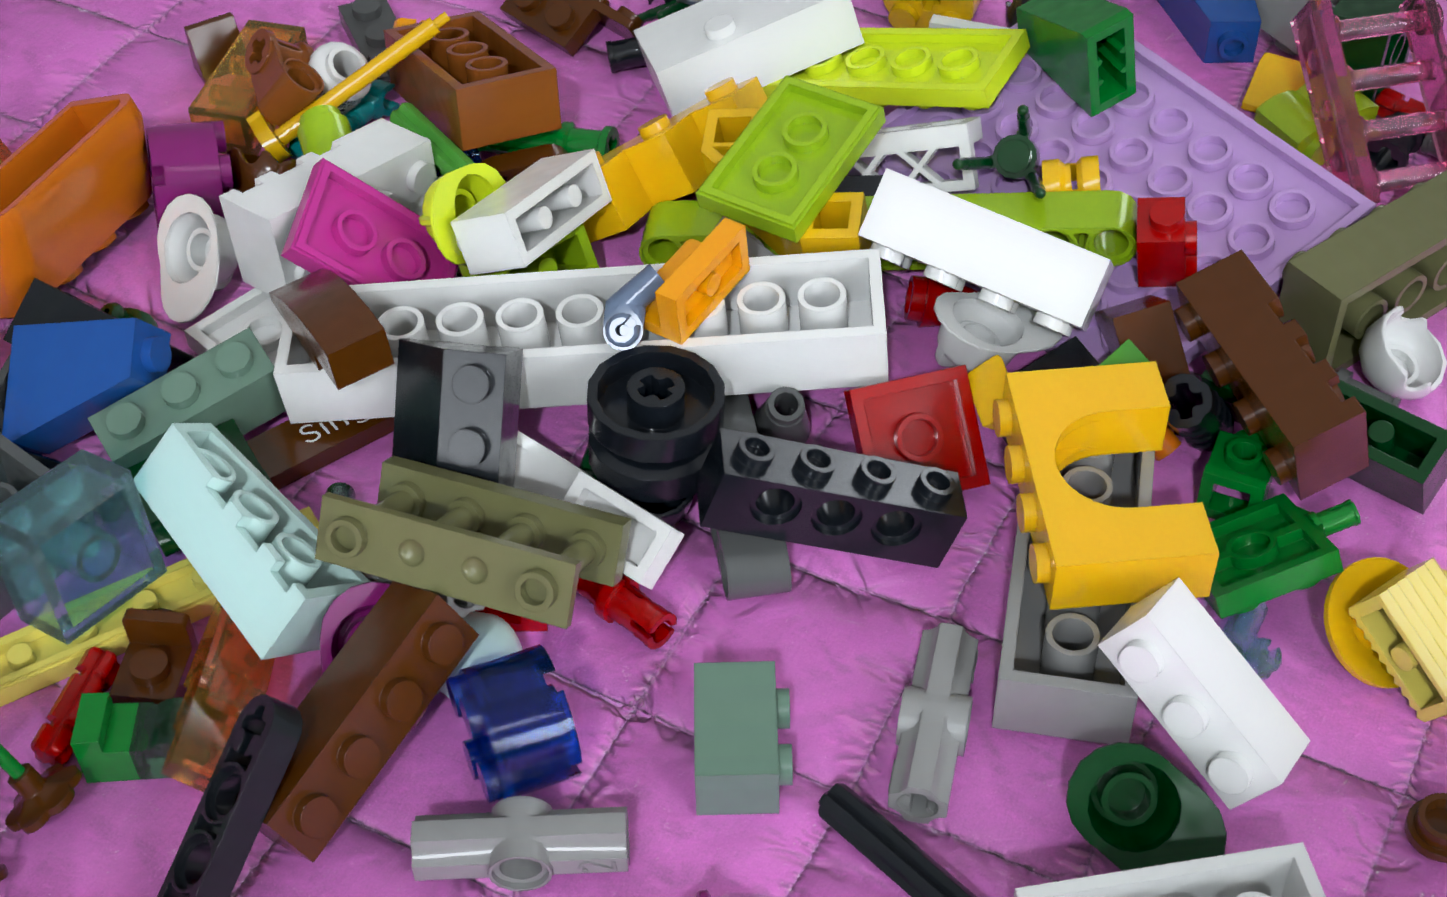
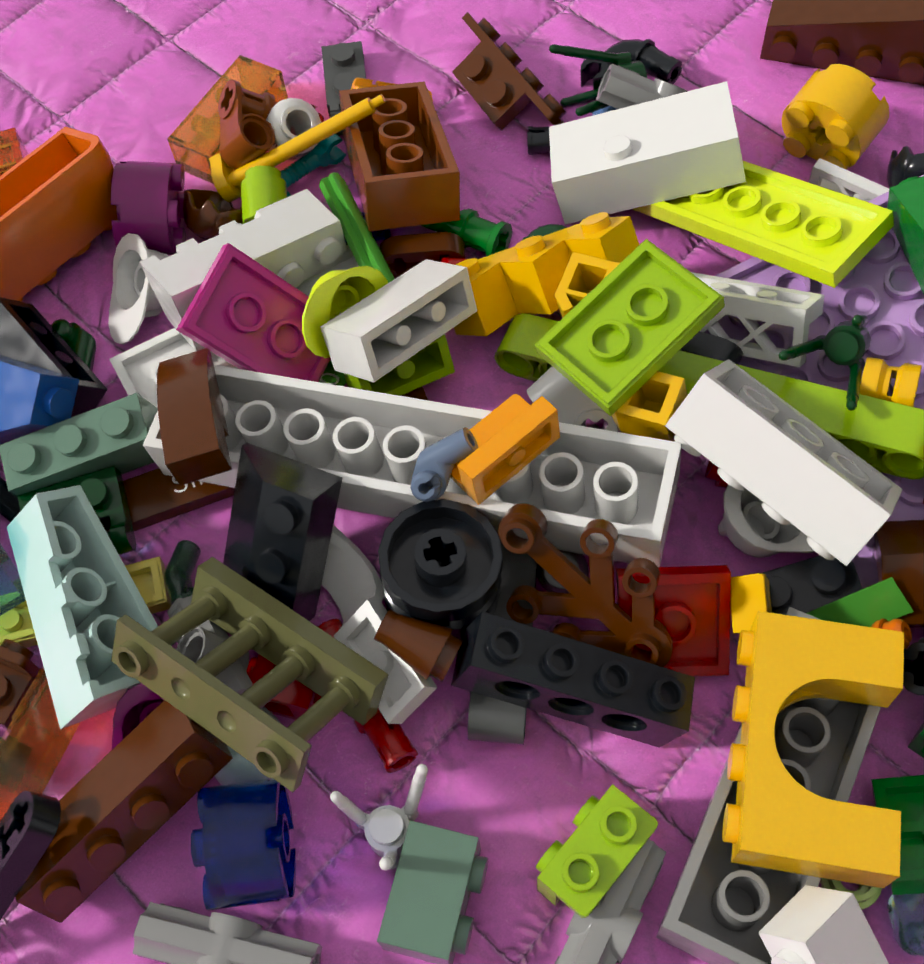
camera: 20 degrees right, 15 degrees up
slope [184,12,248,85] -> none
none -> white plant [330,764,428,870]
none -> reddish brown cone [374,609,463,682]
none -> reddish brown plant [498,503,673,667]
none -> lime bracket [536,784,658,918]

